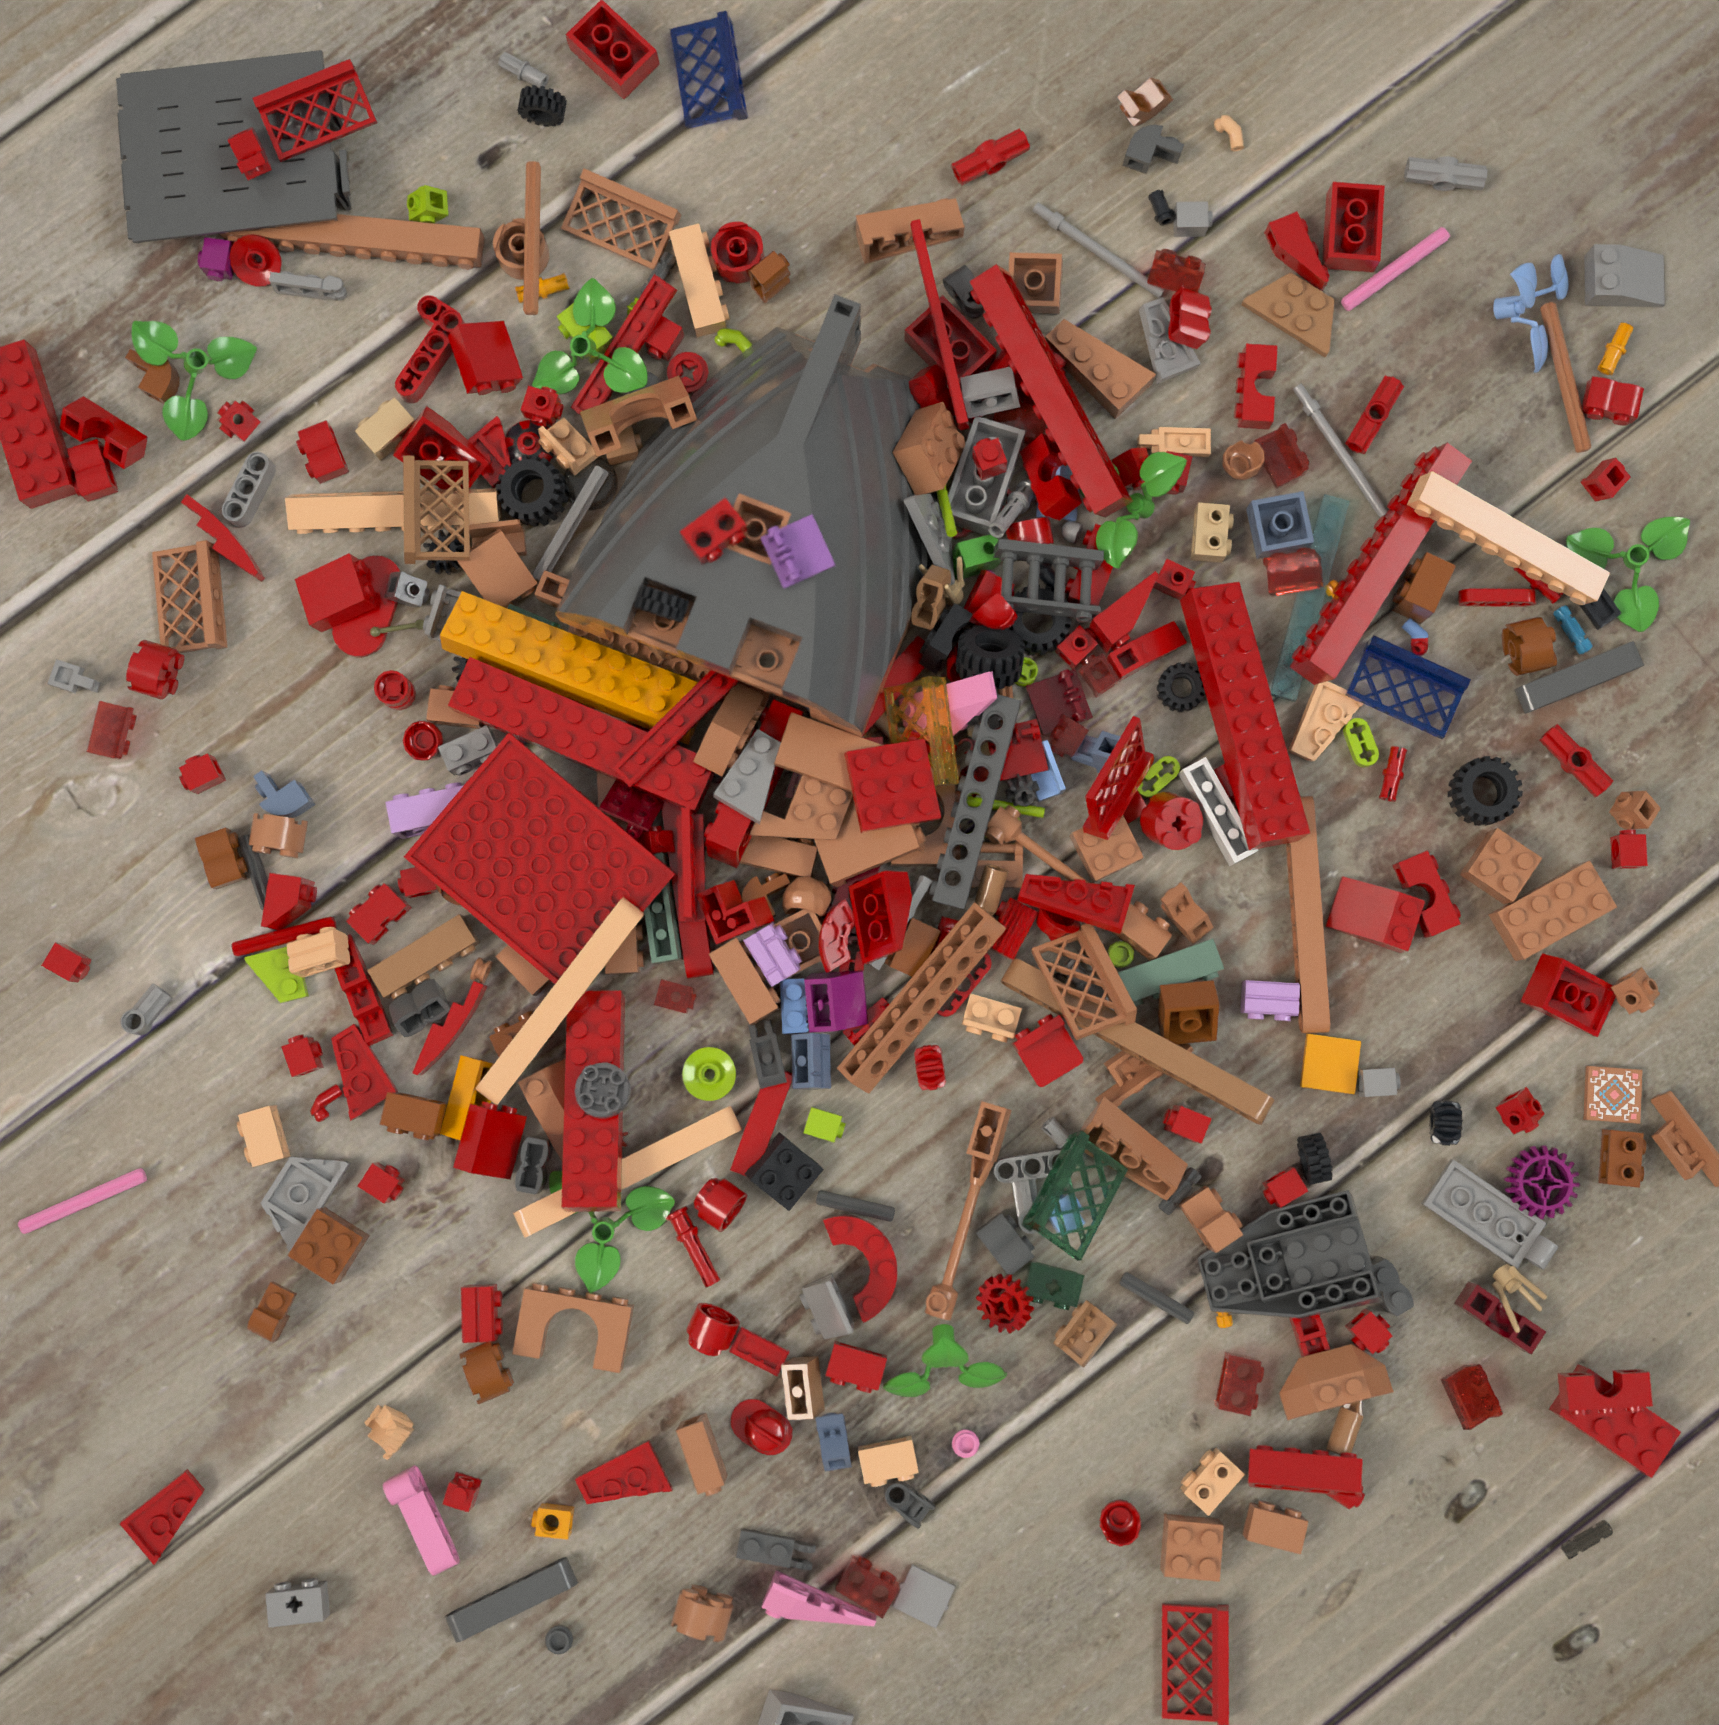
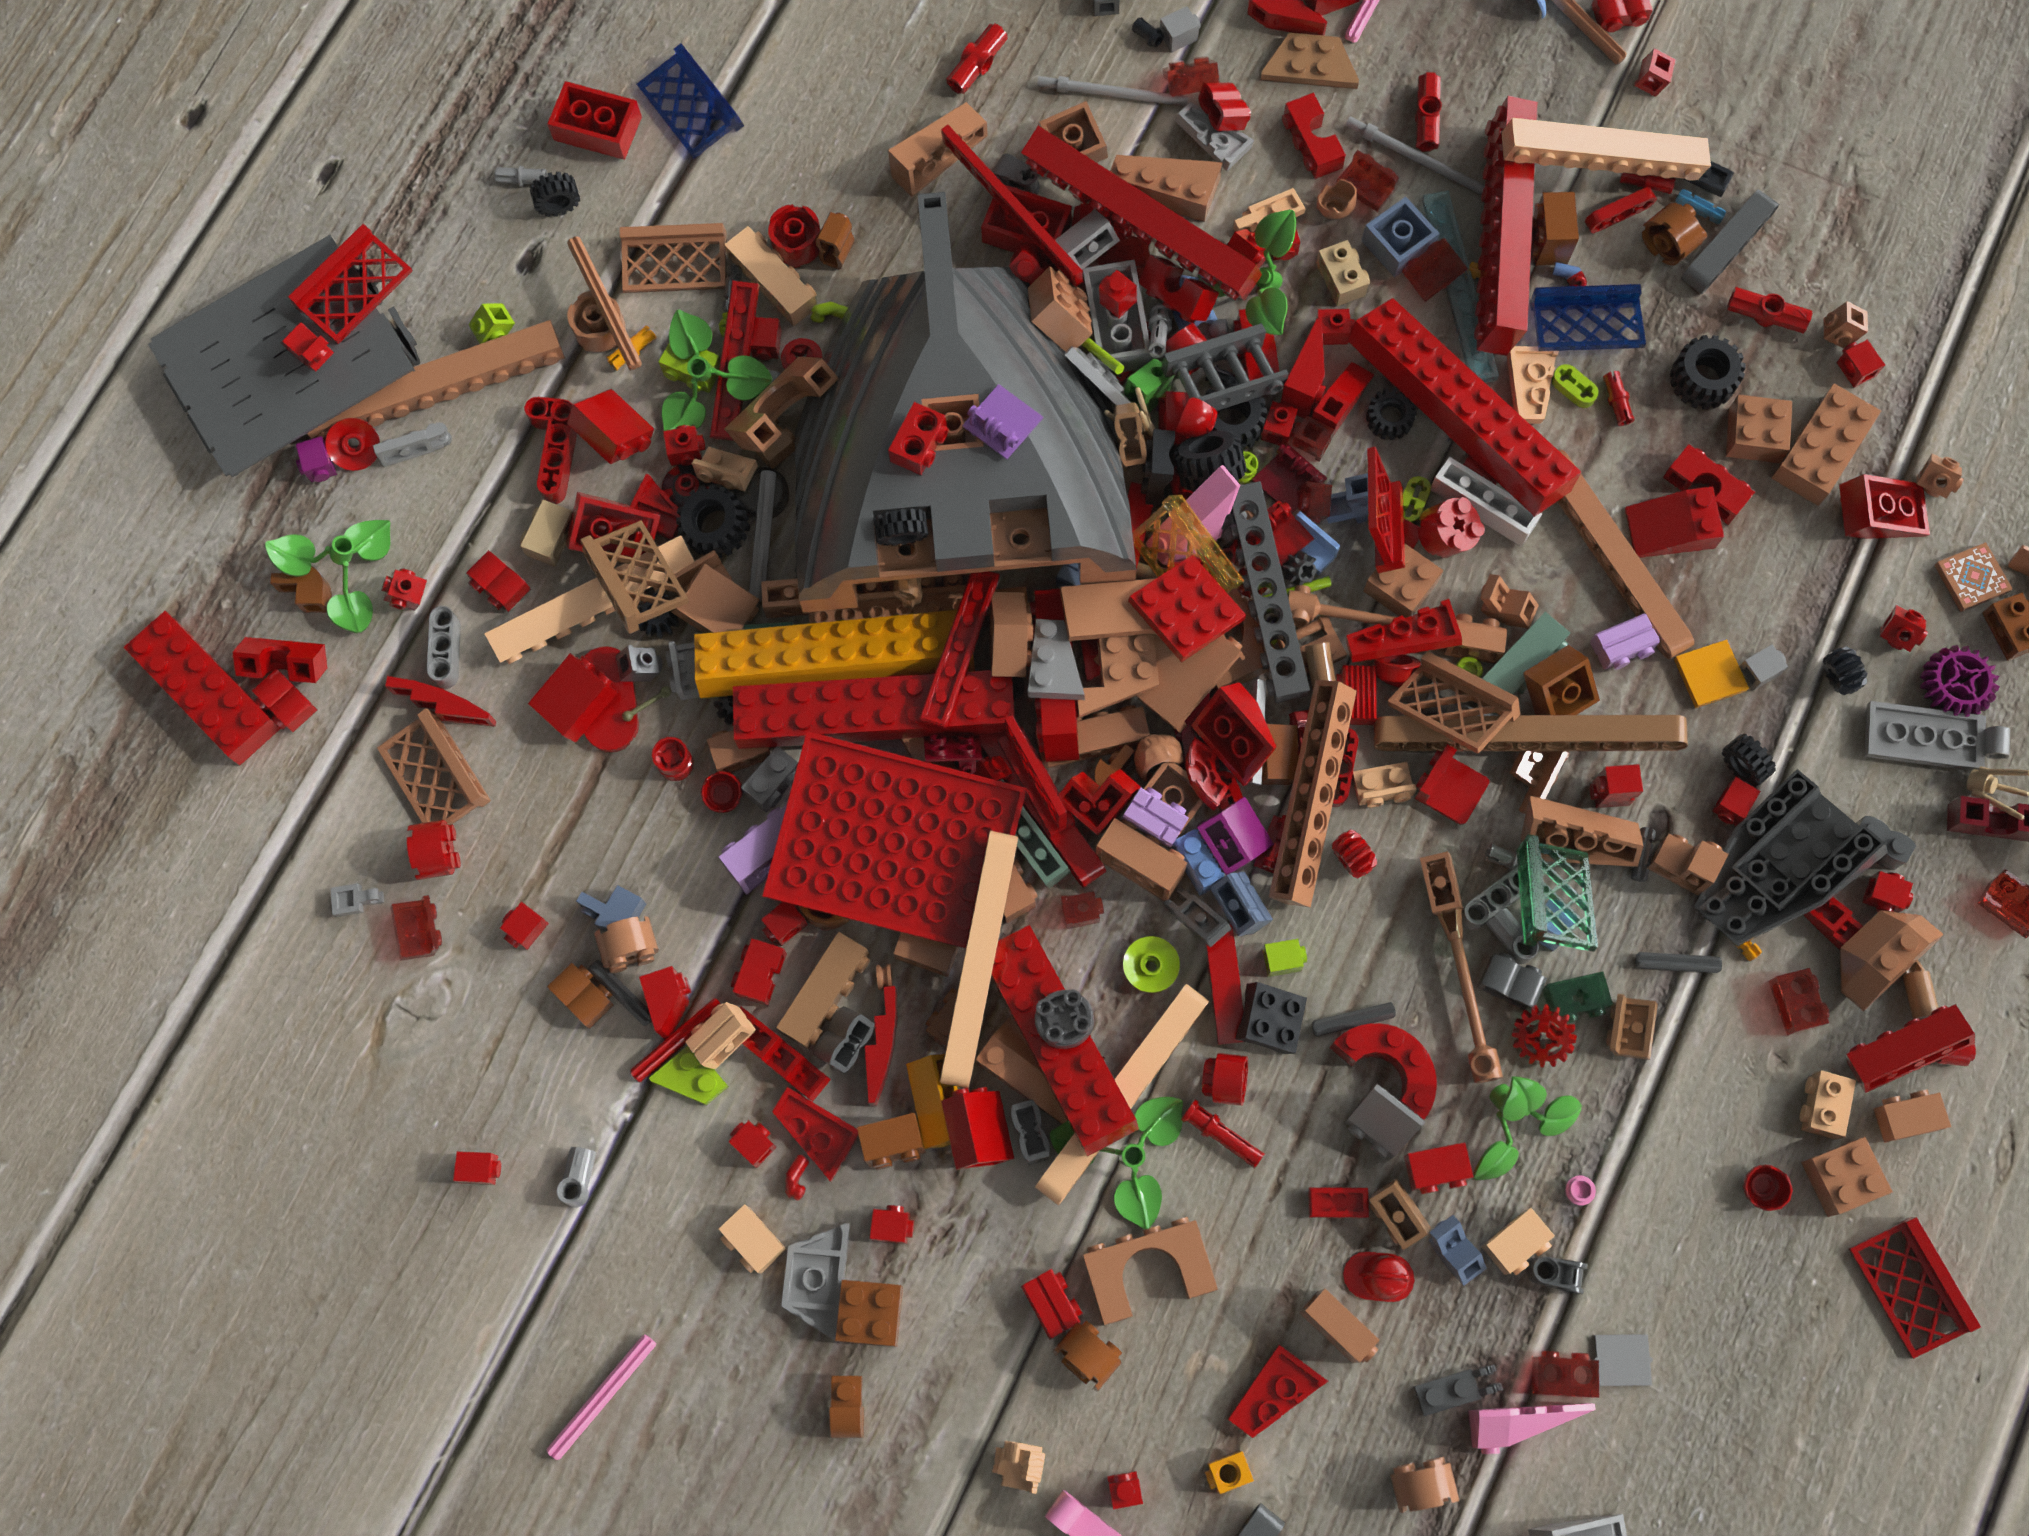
camera: 25 degrees left, 10 degrees down
red piece [686,1303,740,1356] -> none
bright green plant [1566,517,1690,632] -> none

